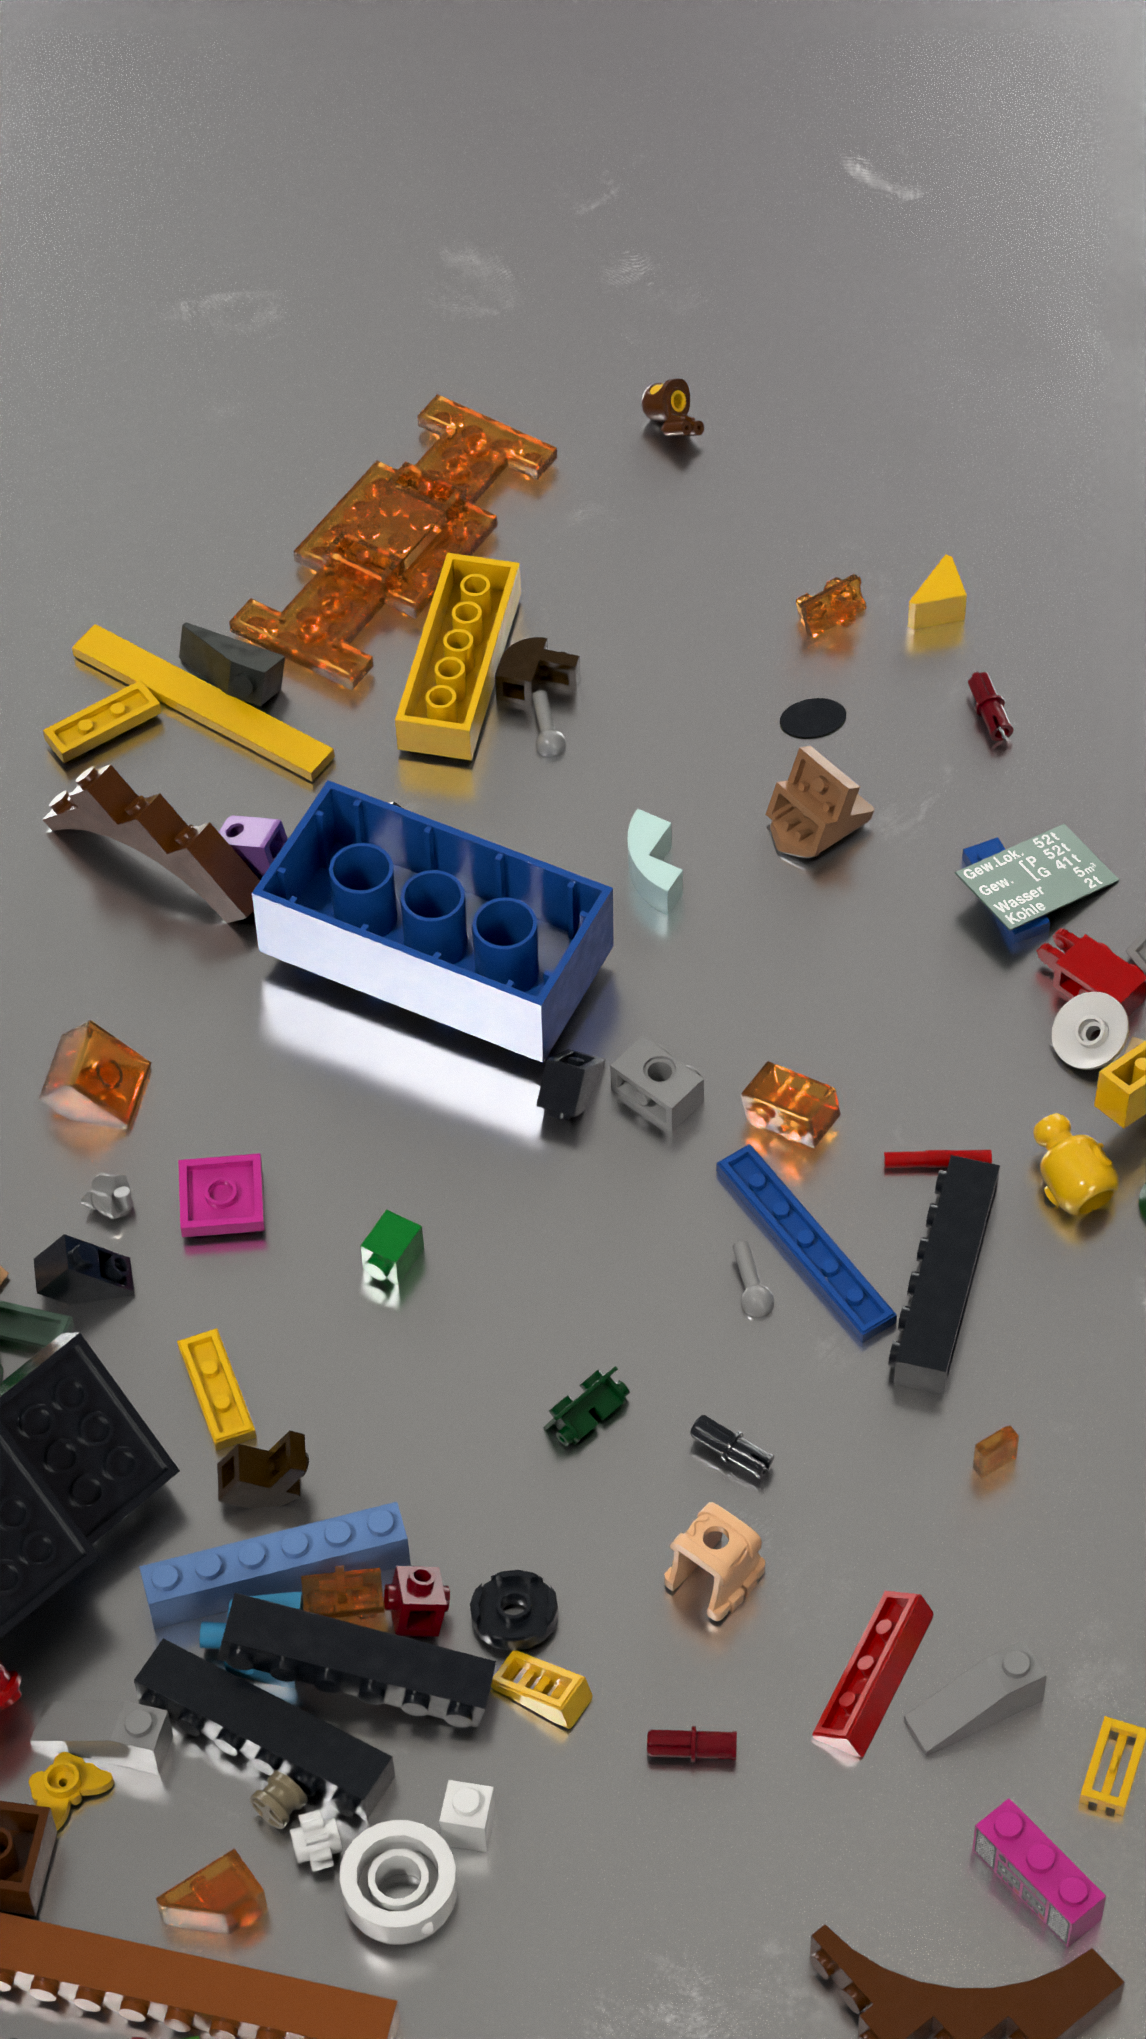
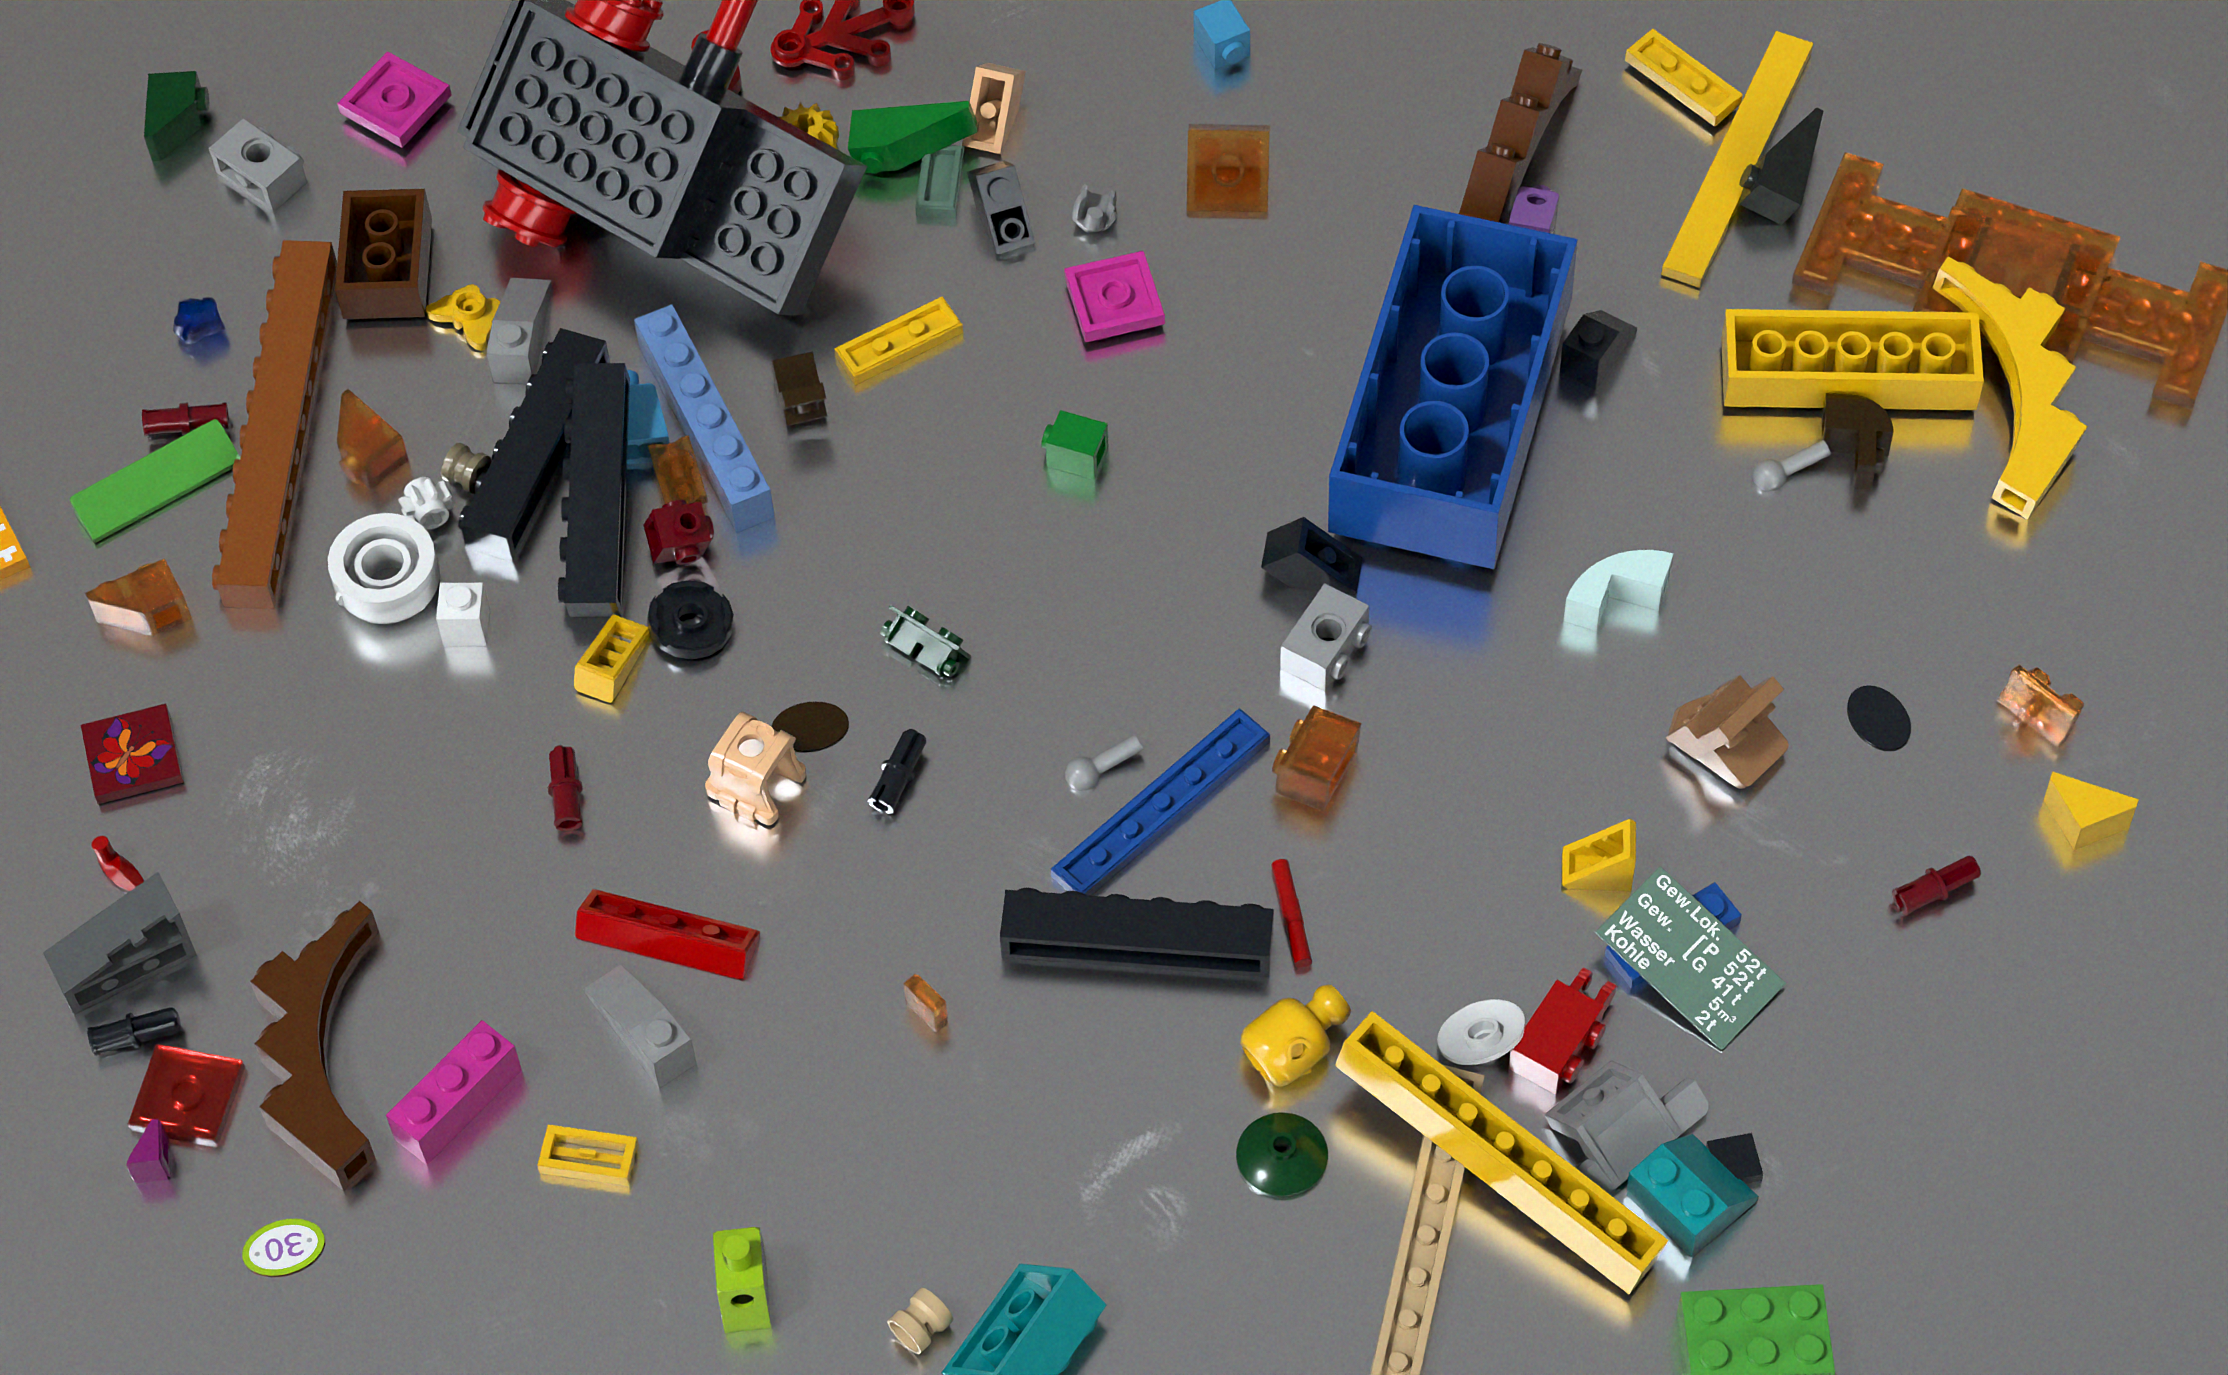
camera: 80 degrees right, 5 degrees up
none -> dark brown sticker [771,702,849,751]
none -> yellow slope [1562,819,1636,892]
none -> yellow arch [1932,256,2088,520]

